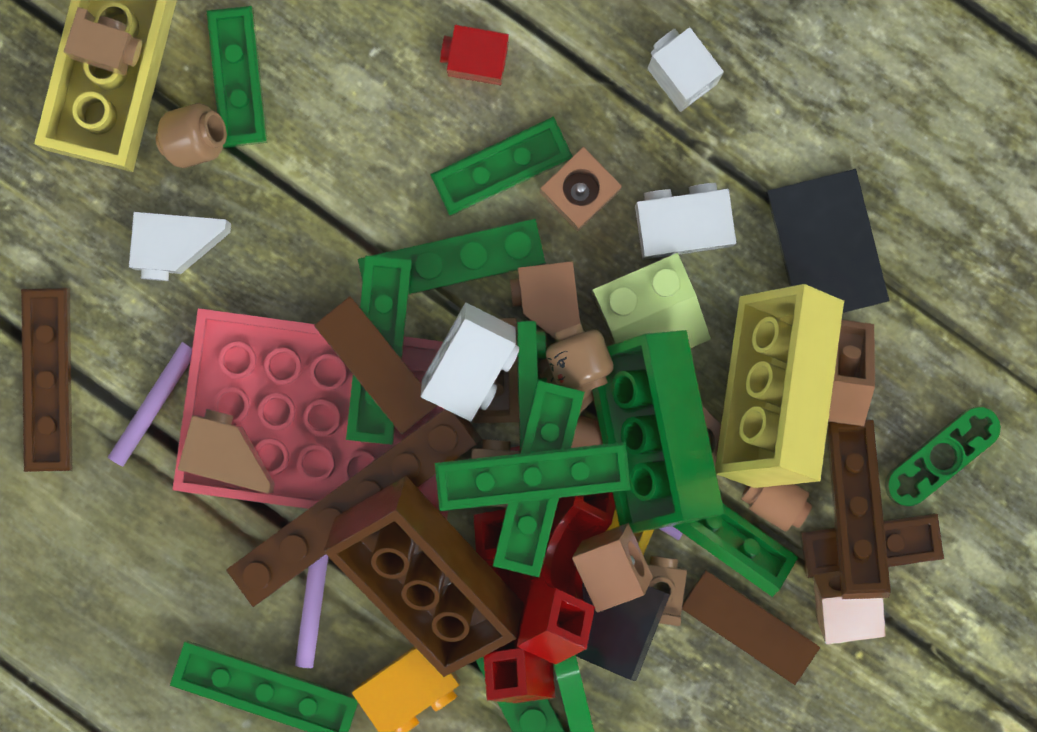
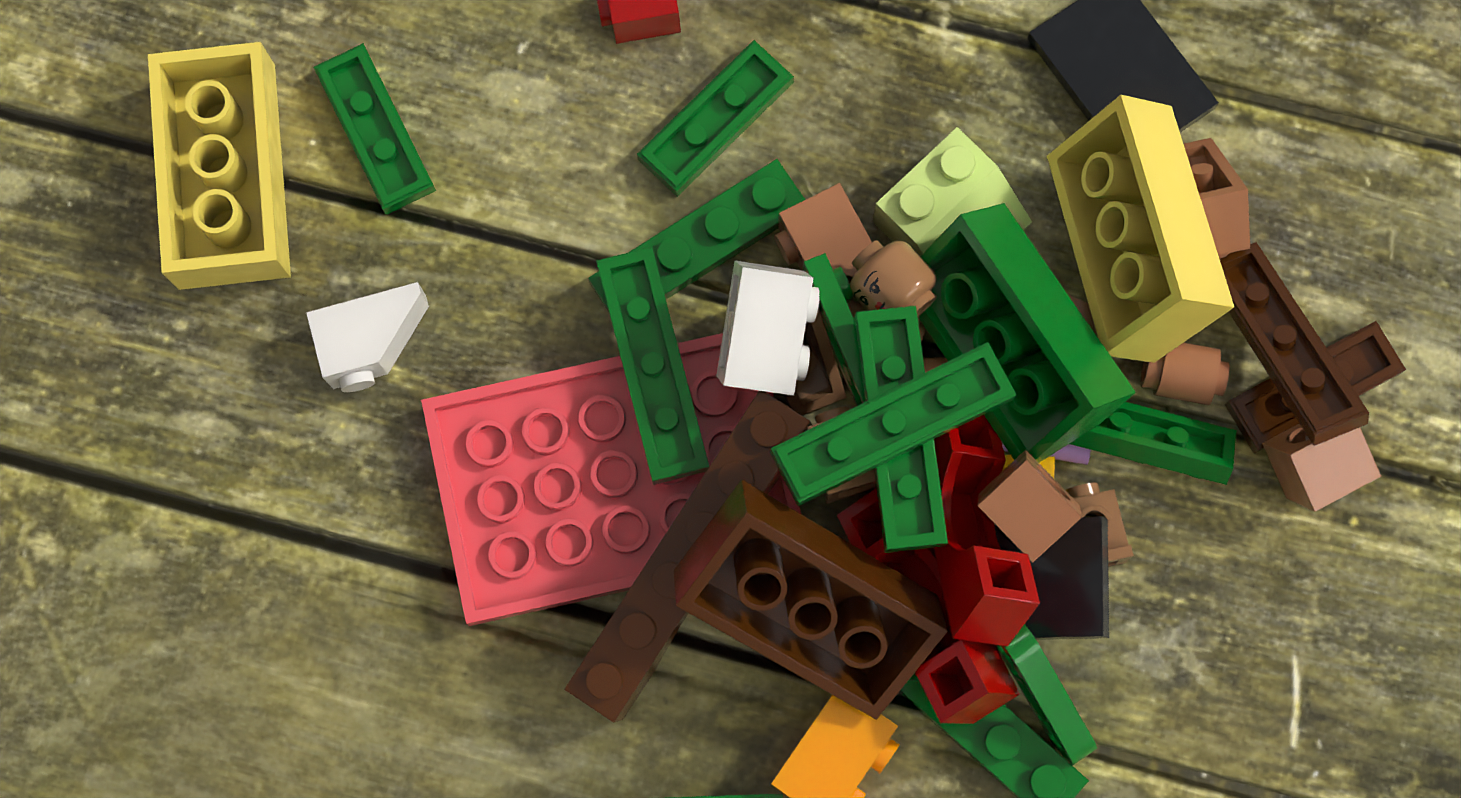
camera: 15 degrees left, 10 degrees down
reddish brown tile [21,288,73,472] -> none
medium nougat brick [64,7,142,76] -> none
lavender bar [108,342,192,467] -> none
medium nougat head [156,103,227,168] -> none
medium nougat slope [178,409,275,494] -> none
lavender bar [295,555,328,668] -> none
reddish brown tile [314,296,438,435] -> none
nougat piece [540,147,622,232] -> none
white brick [635,183,736,260] -> none
reddish brown tile [682,570,821,685] -> none
green beam [885,407,1001,506] -> none

